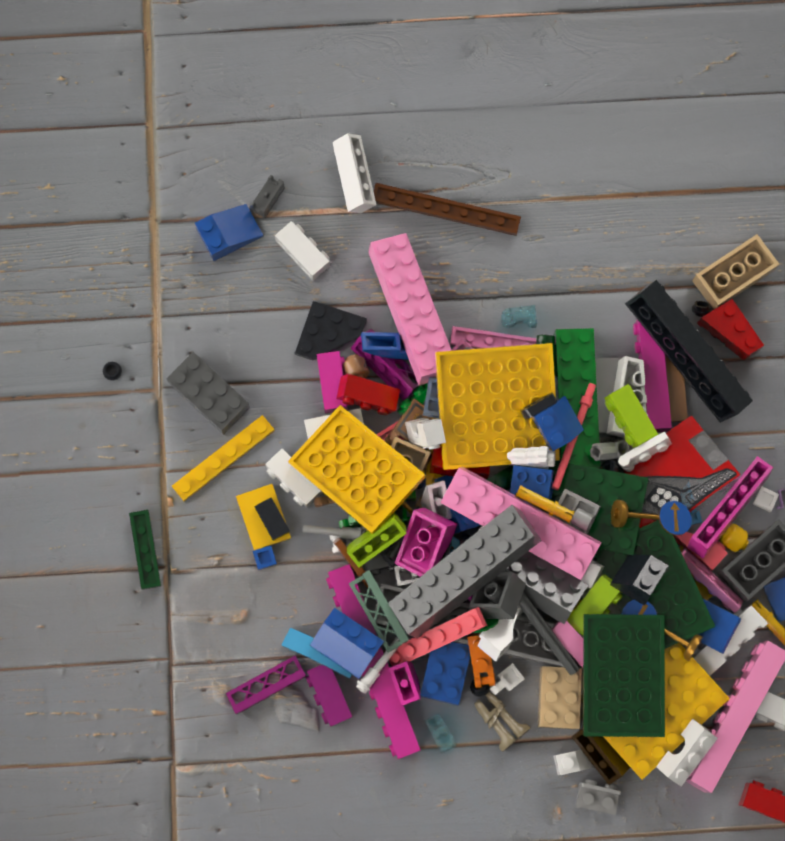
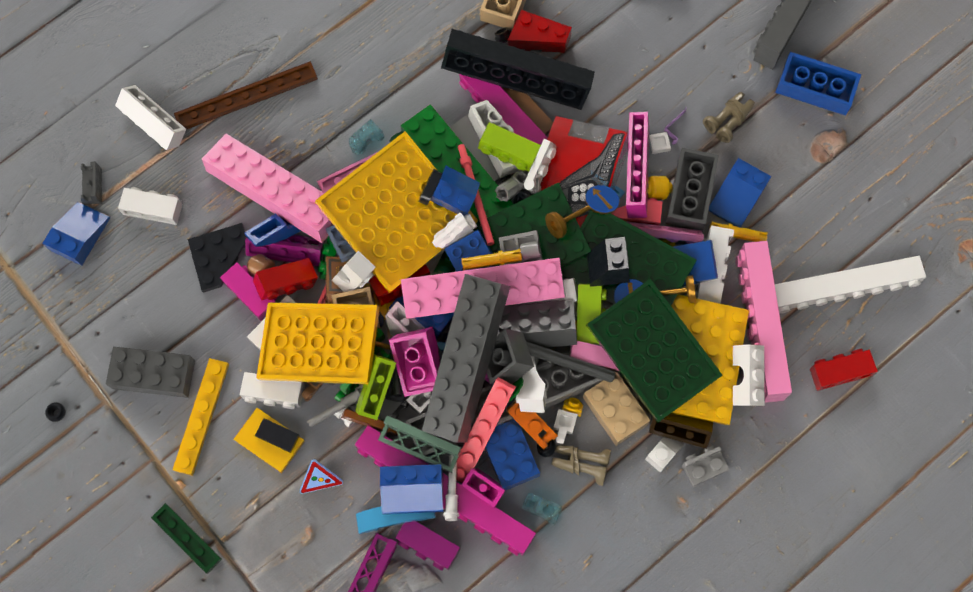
camera: 30 degrees left, 5 degrees down
blue plate [253,545,277,570] -> none
none -> piece [300,459,343,494]
none -> yellow plate [562,398,583,417]

